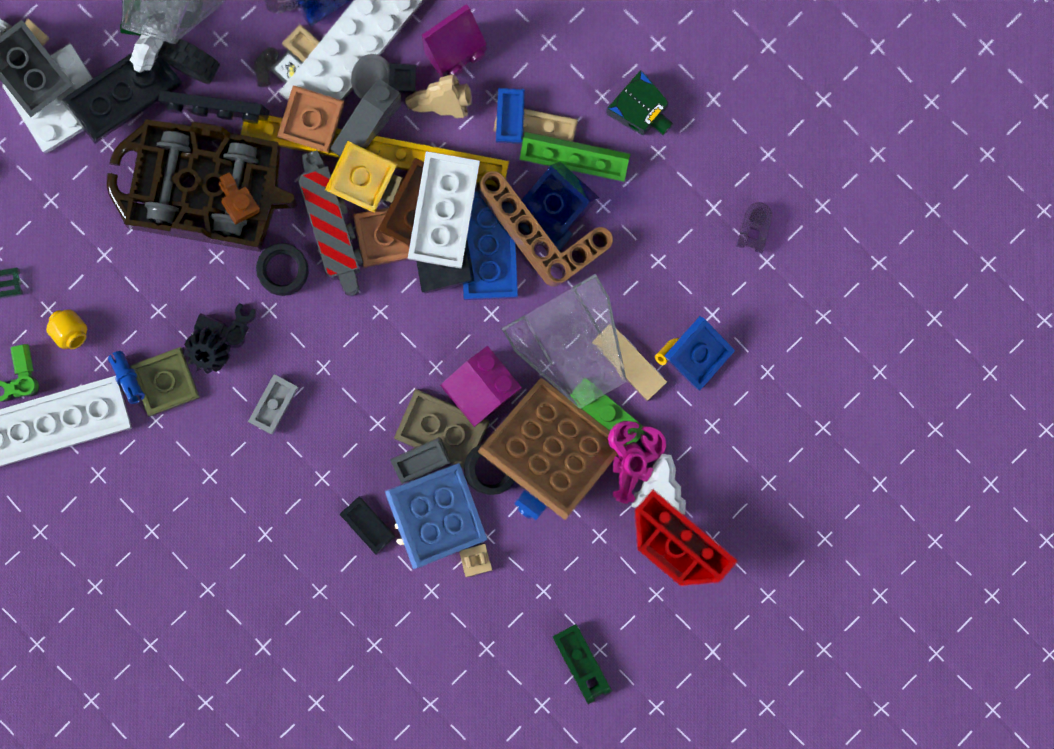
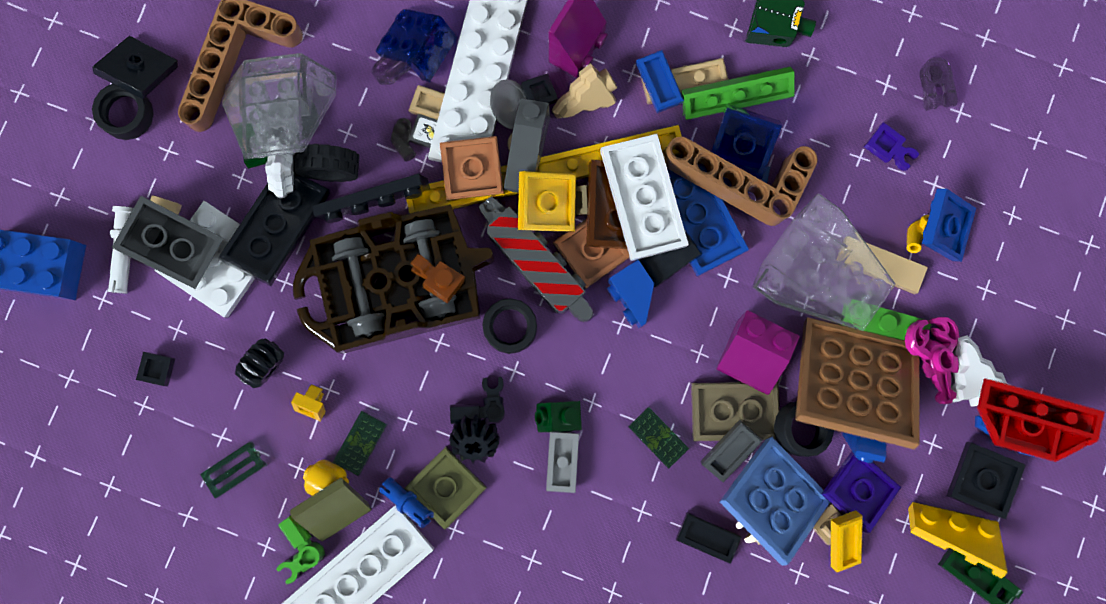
camera: 25 degrees left, 0 degrees up
none -> black gear [235,338,284,389]
none -> olive tile [290,478,371,542]
none -> yellow tile [291,384,326,422]
none -> clear green tile [333,411,388,476]
none -> dark green bracket [535,401,582,432]
none -> blue slope [607,260,654,328]
none -> clear green tile [628,407,689,469]
none -> dark purple tile [821,452,901,533]
none -> yellow tile [831,510,863,573]
none -> dark purple plate [864,122,919,171]
none -> yellow wing [908,502,1007,578]
none -> black plate [946,442,1026,519]

